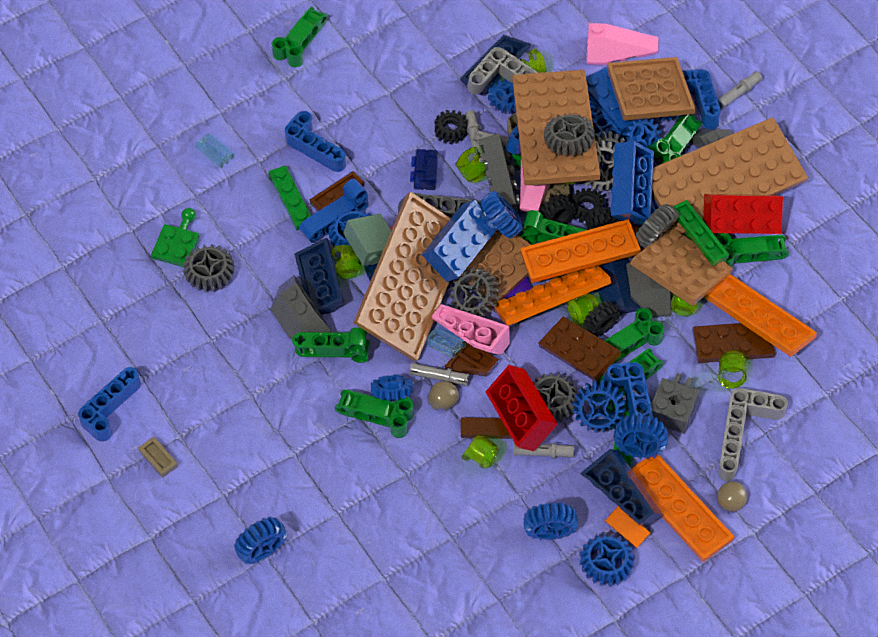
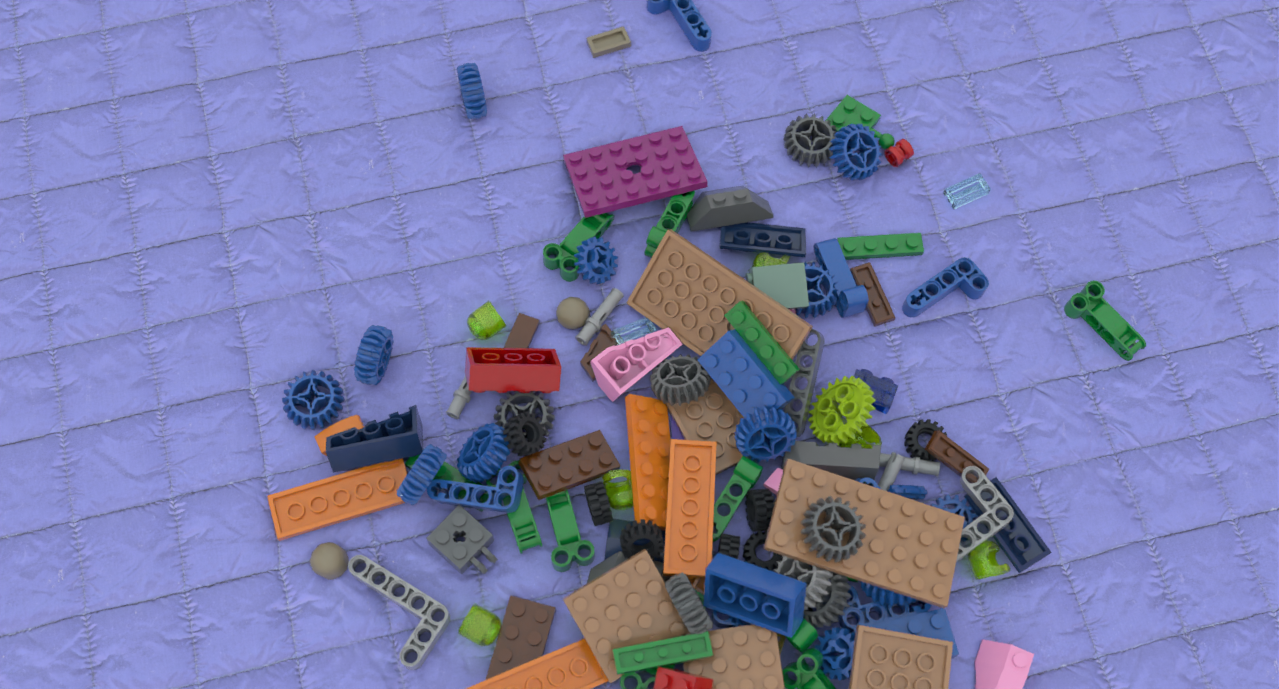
camera: 105 degrees right, 10 degrees up
none -> black tyre [503,412,547,457]
none -> magenta plate [563,126,708,218]
none -> black tyre [620,519,664,561]
none -> green plate [724,301,800,385]
none -> lime gear [808,376,876,445]
none -> blue gear [828,124,883,180]
none -> red wheel [884,139,914,167]
none -> blue axle [887,484,928,500]
none -> reddish brown tile [925,430,989,483]

